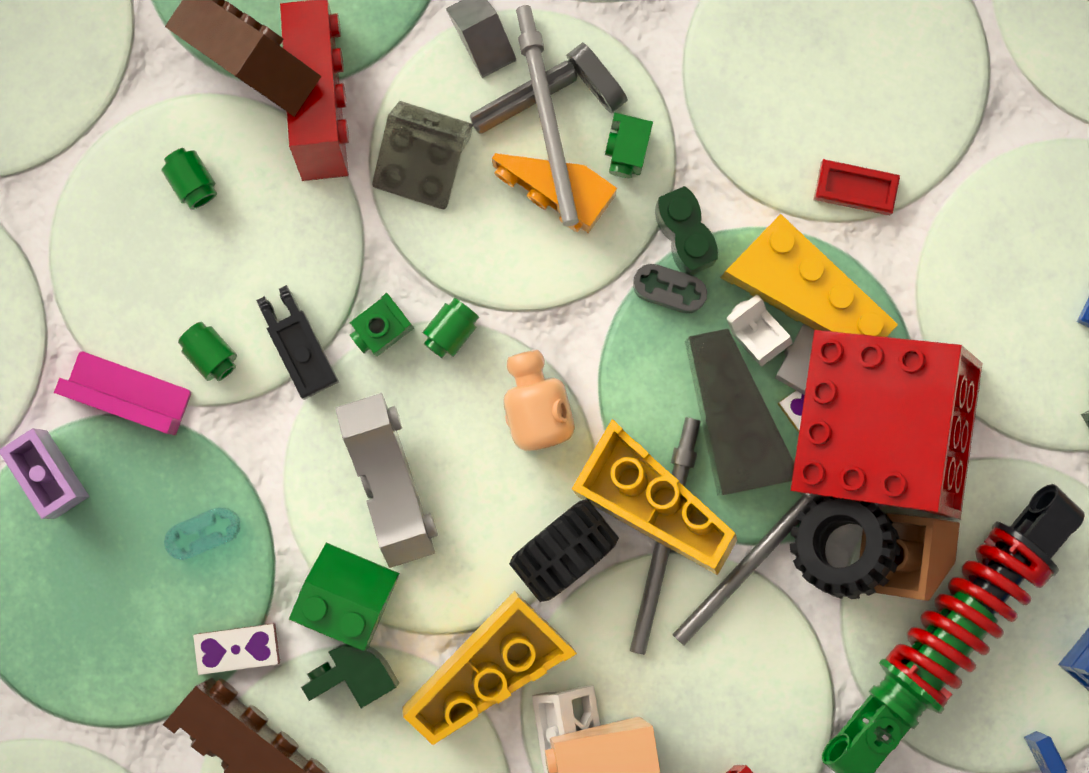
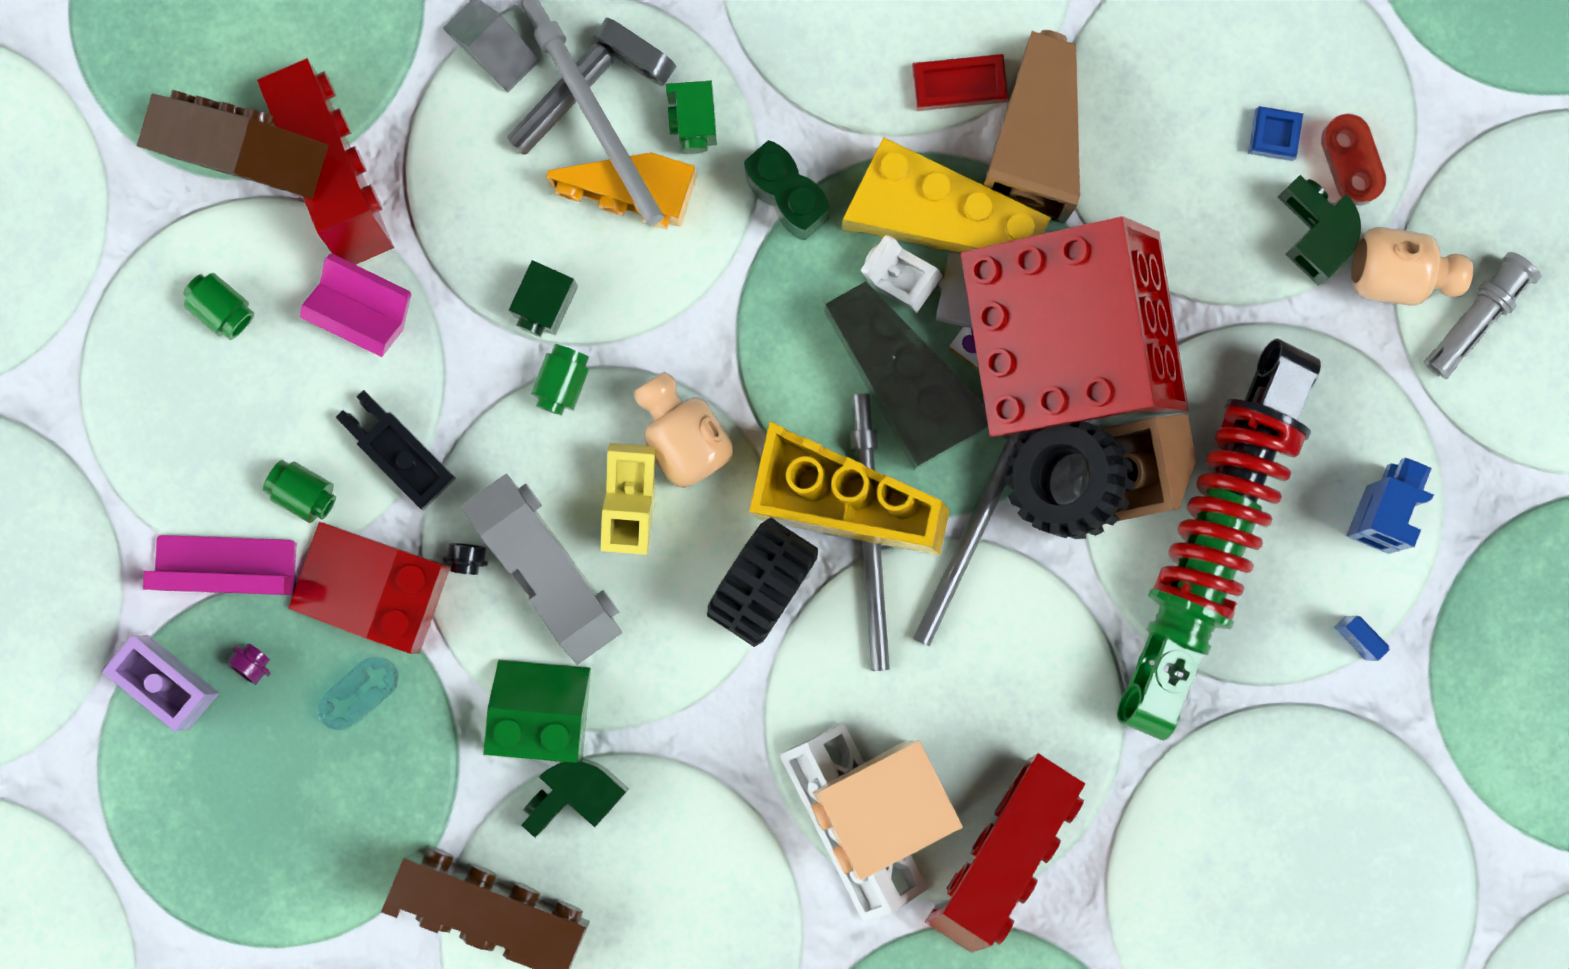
camera: 15 degrees left, 0 degrees up
white tile [193,623,280,675] -> none
green brick [349,293,414,357] -> none
clear smoke bracket [372,101,474,210] -> none
yellow wedge [402,591,577,745] -> none
dark grey beam [633,264,707,313] -> none
none -> magenta plate [226,643,271,685]
none -> red slope [288,522,450,654]
none -> dark pink panel [300,253,411,357]
none -> black plate [442,543,488,575]
none -> dark green brick [509,260,578,337]
none -> light yellow brick [601,443,656,555]
none -> medium nougat slope [982,30,1080,223]

